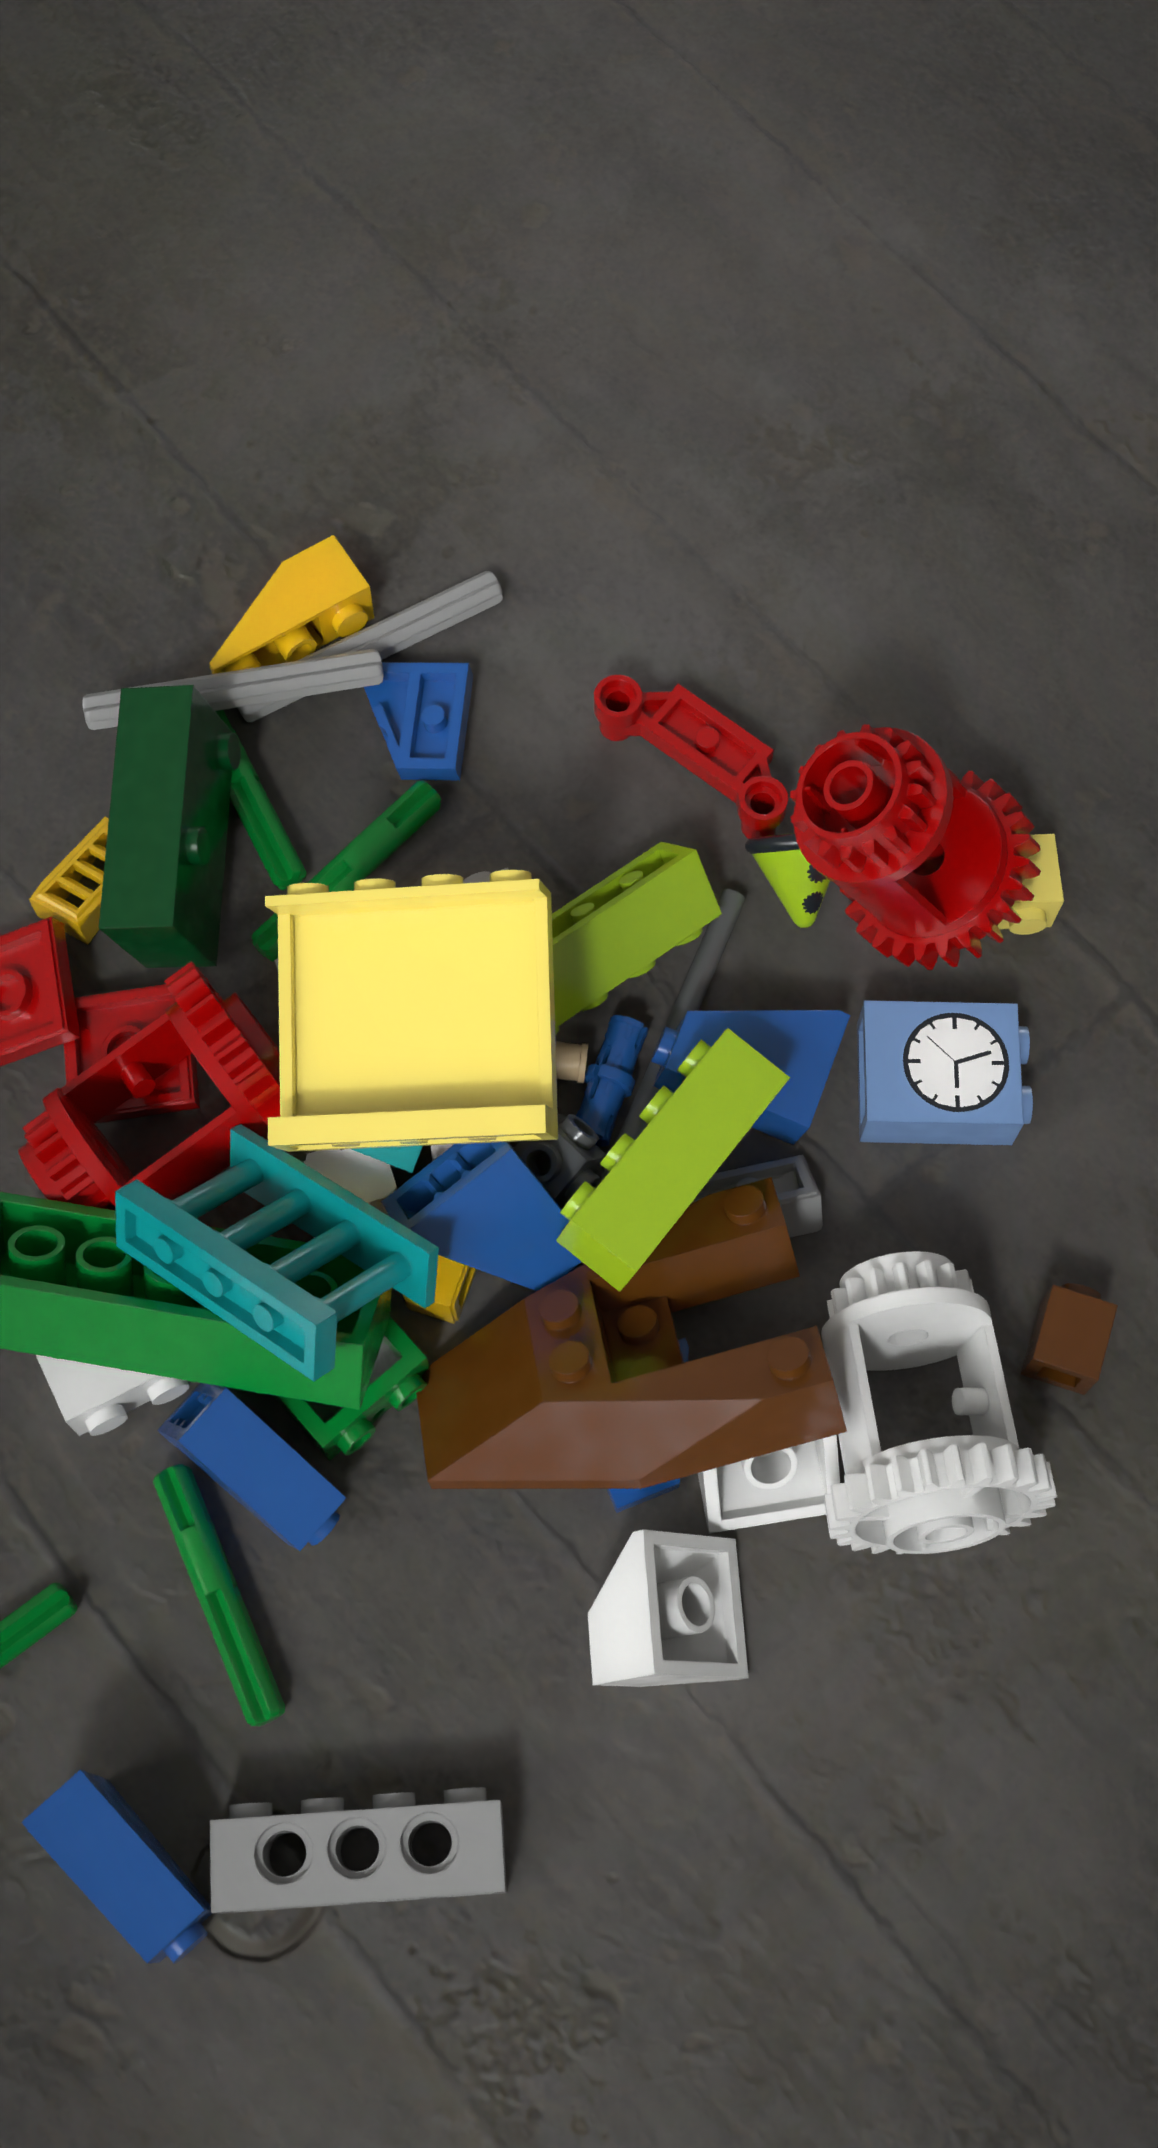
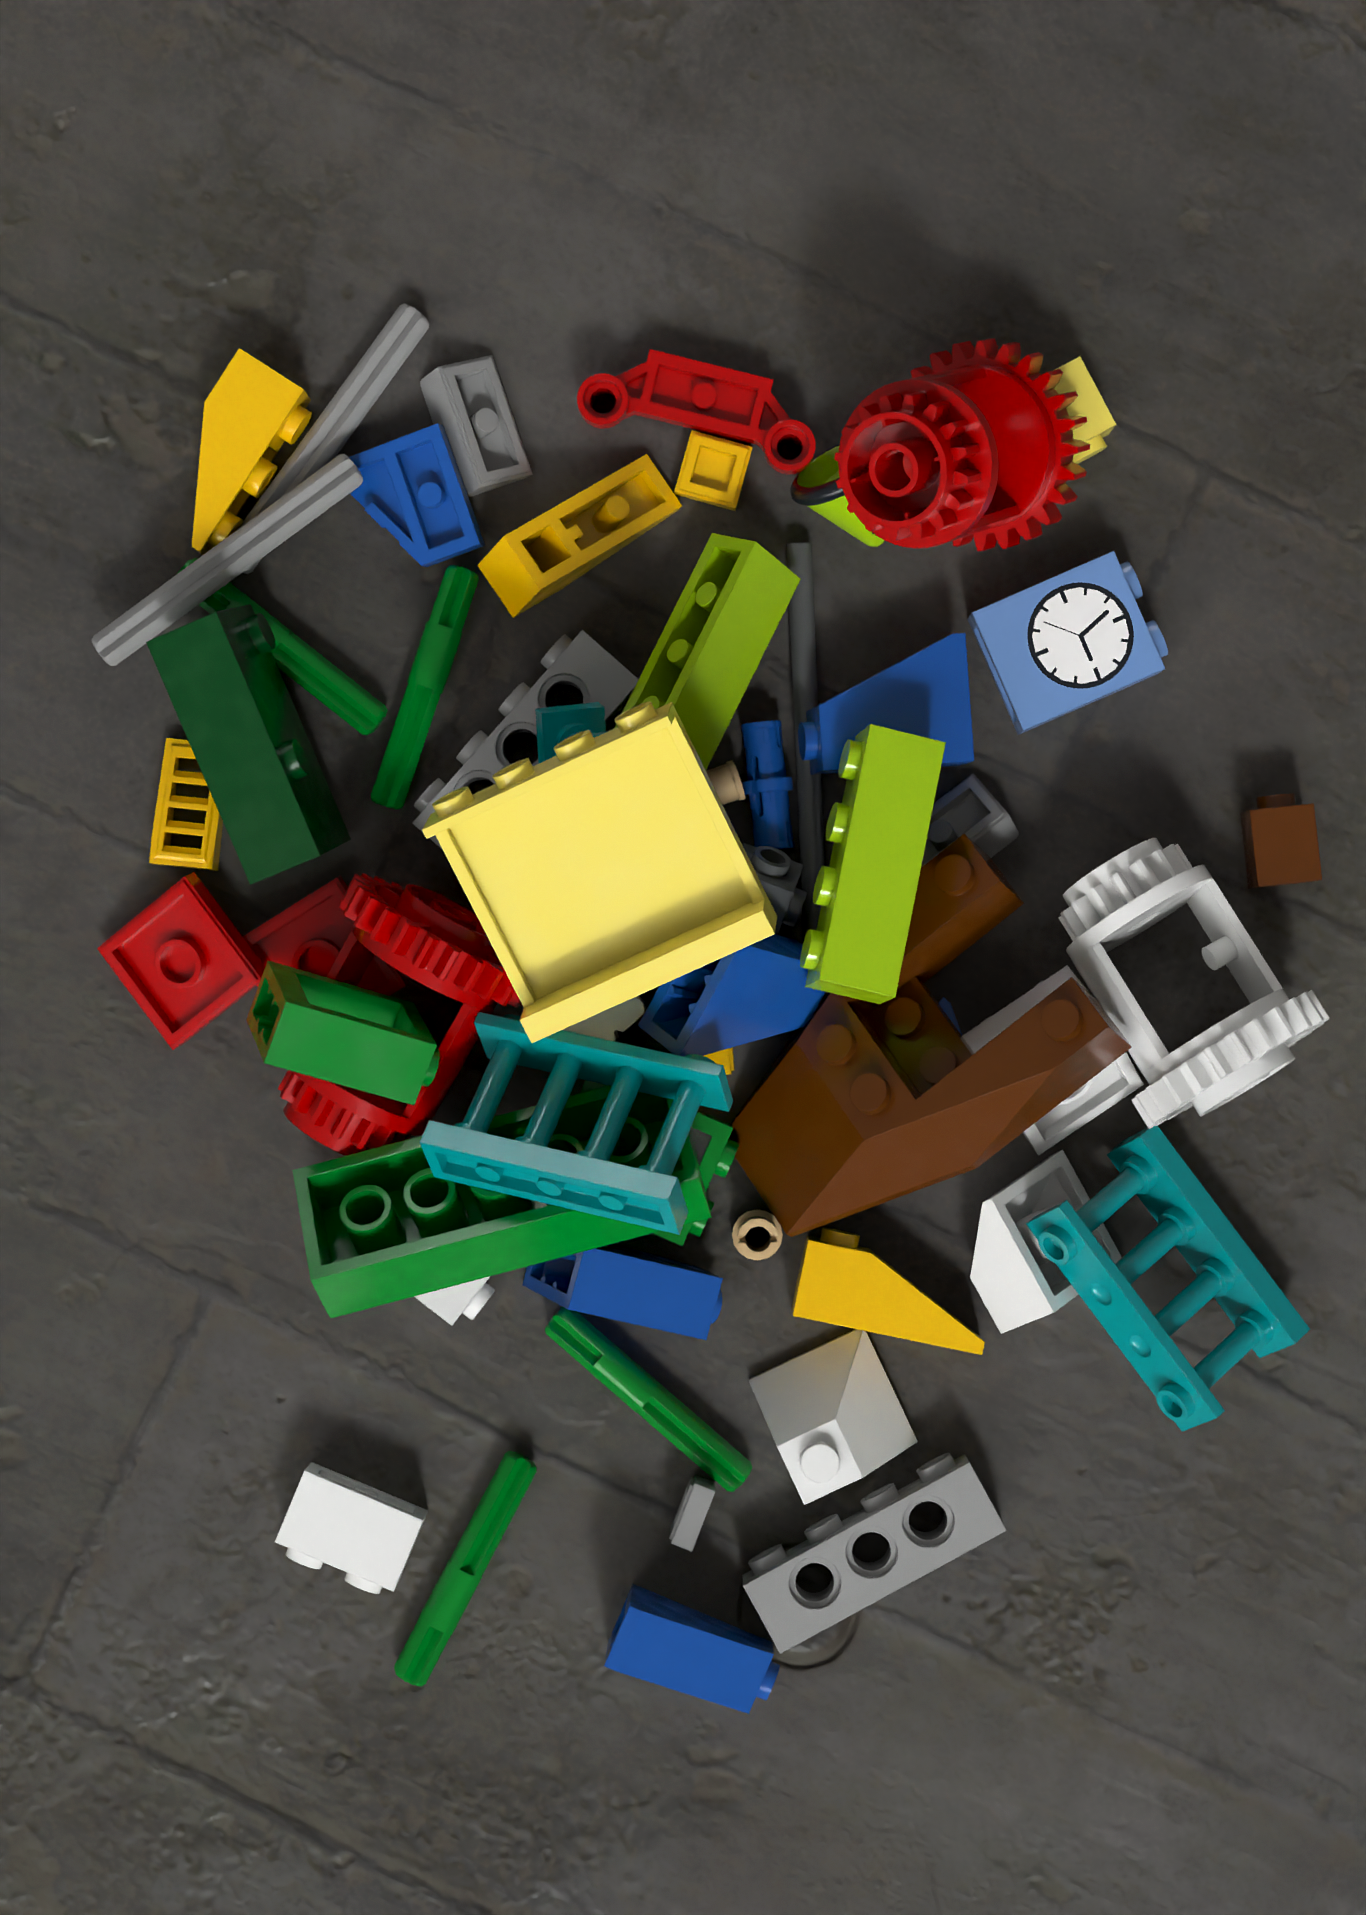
camera: 25 degrees left, 20 degrees up
none -> green window [246,960,440,1105]
none -> light grey slope [420,355,533,497]
none -> yellow slope [477,454,682,618]
none -> light grey tile [669,1475,716,1552]
none -> yellow tile [674,430,753,511]
none -> tan pin [732,1209,783,1260]
none -> white slope [748,1329,918,1505]
none -> yellow slope [791,1228,985,1355]
none -> teal fence [1026,1126,1310,1432]

